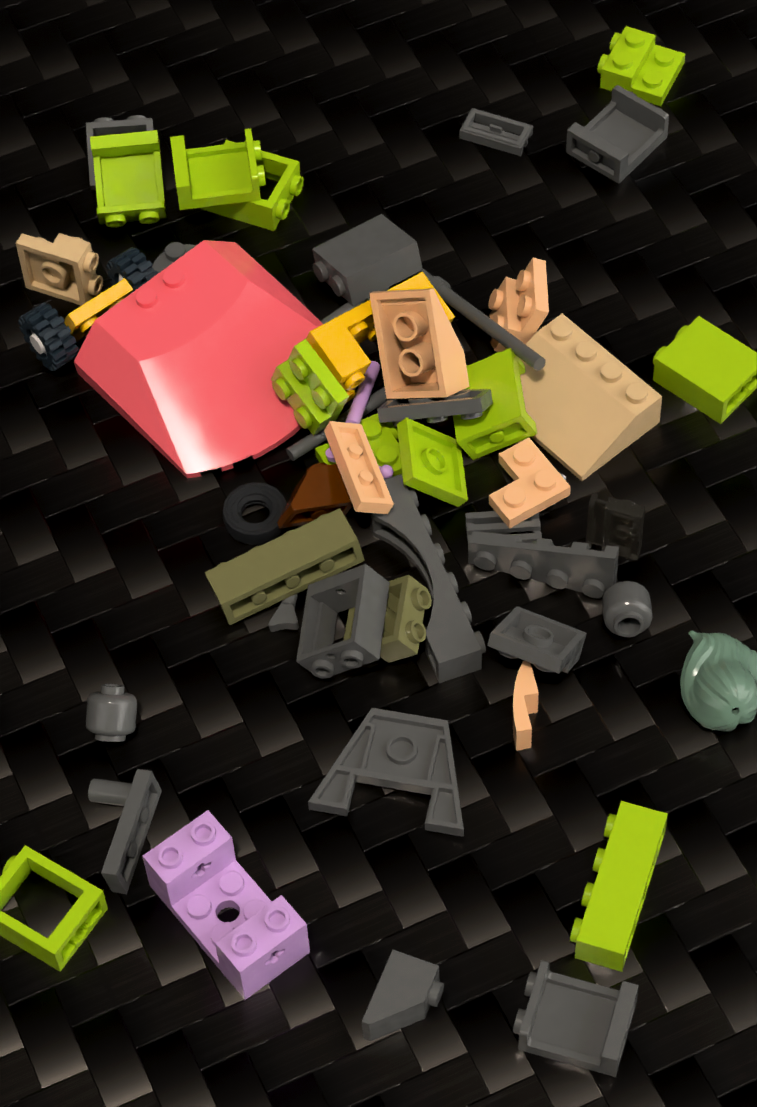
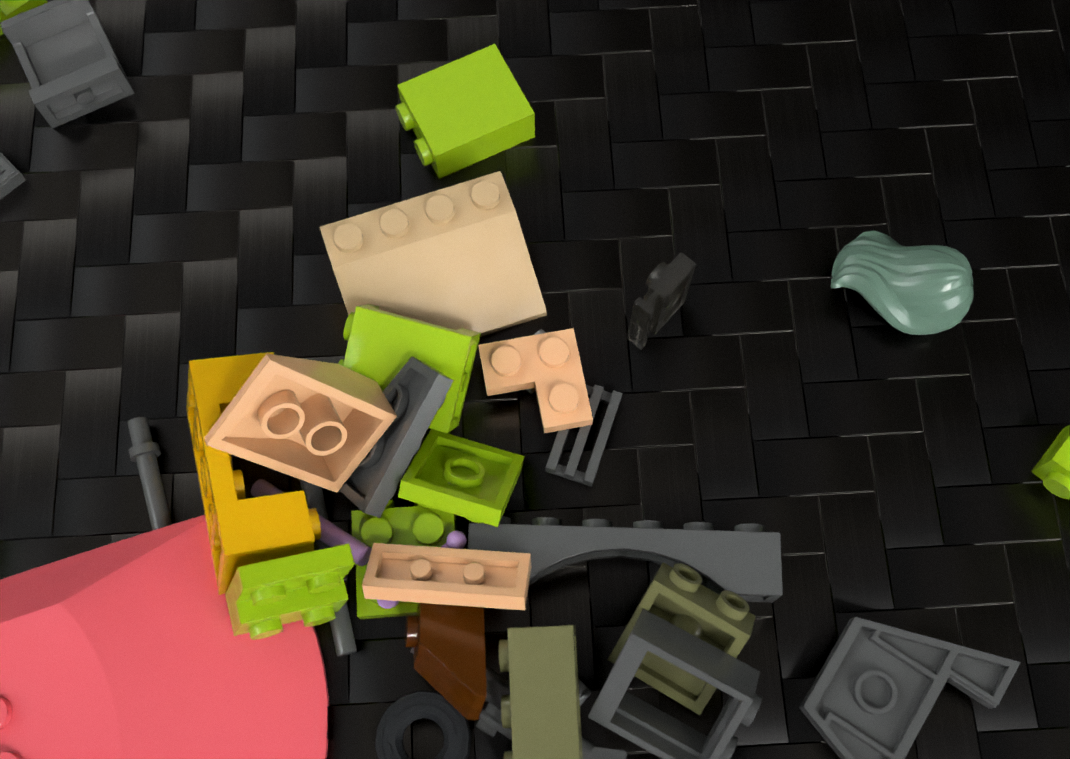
camera: 70 degrees left, 15 degrees up
dark grey brick [312,214,423,305] -> none
dark grey bar [413,269,546,371] -> none
dark grey wing [468,531,619,598] -> none
dark grey plate [487,606,587,674] -> none
light nougat plate [489,257,549,352] -> none
light nougat slope [513,661,539,751] -> none
dark grey head [602,581,653,637] -> none

